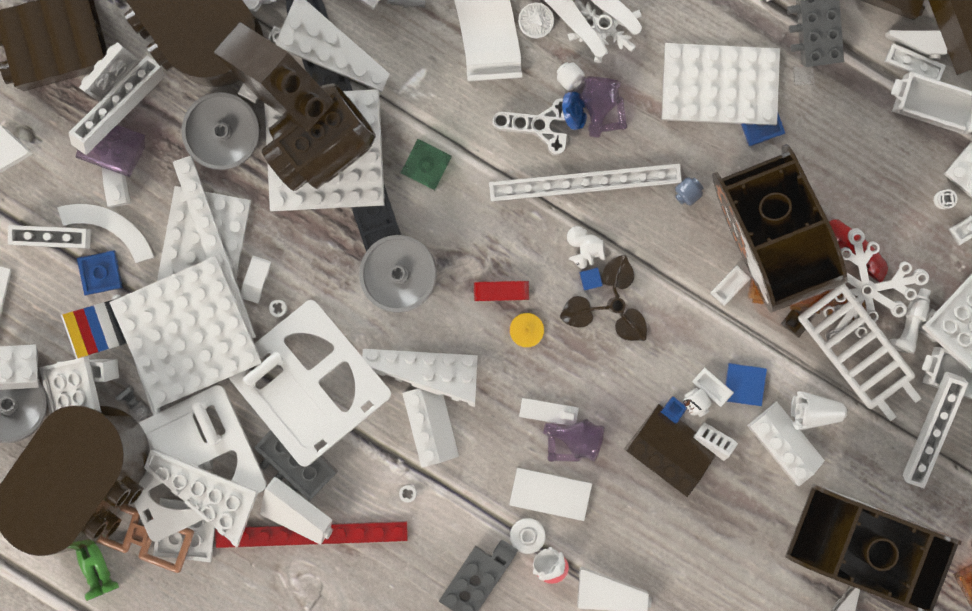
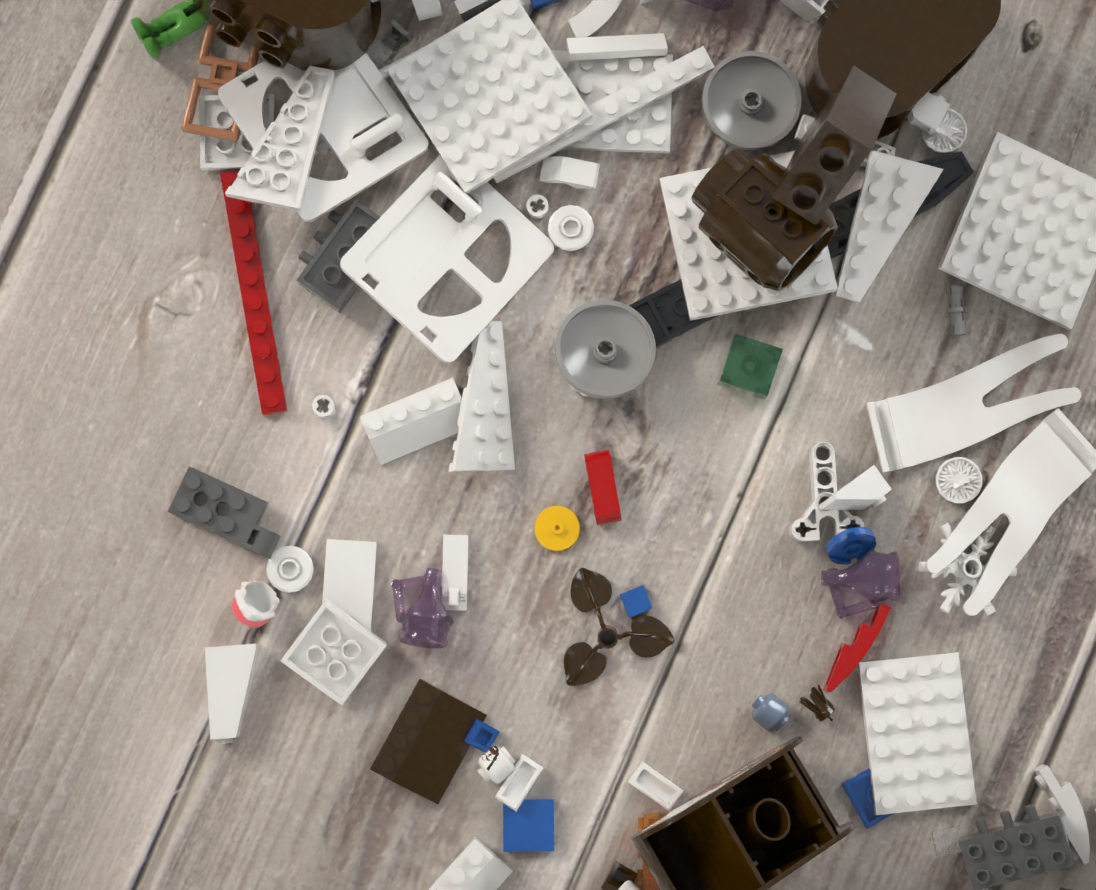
camera: 85 degrees right, 5 degrees down
white slope [260,477,333,545] -> none
white plate [489,164,682,202] -> none
white head [557,62,585,91] -> none
white animal [567,226,606,269] -> none
white slope [693,422,738,461] -> none
none -> white plate [281,599,387,705]
none -> white wheel [548,205,594,251]
none -> white tile [567,33,668,61]
none -> dark brown piece [800,685,835,722]
none -> white slope [818,465,892,510]
none -> red slope [823,604,891,692]

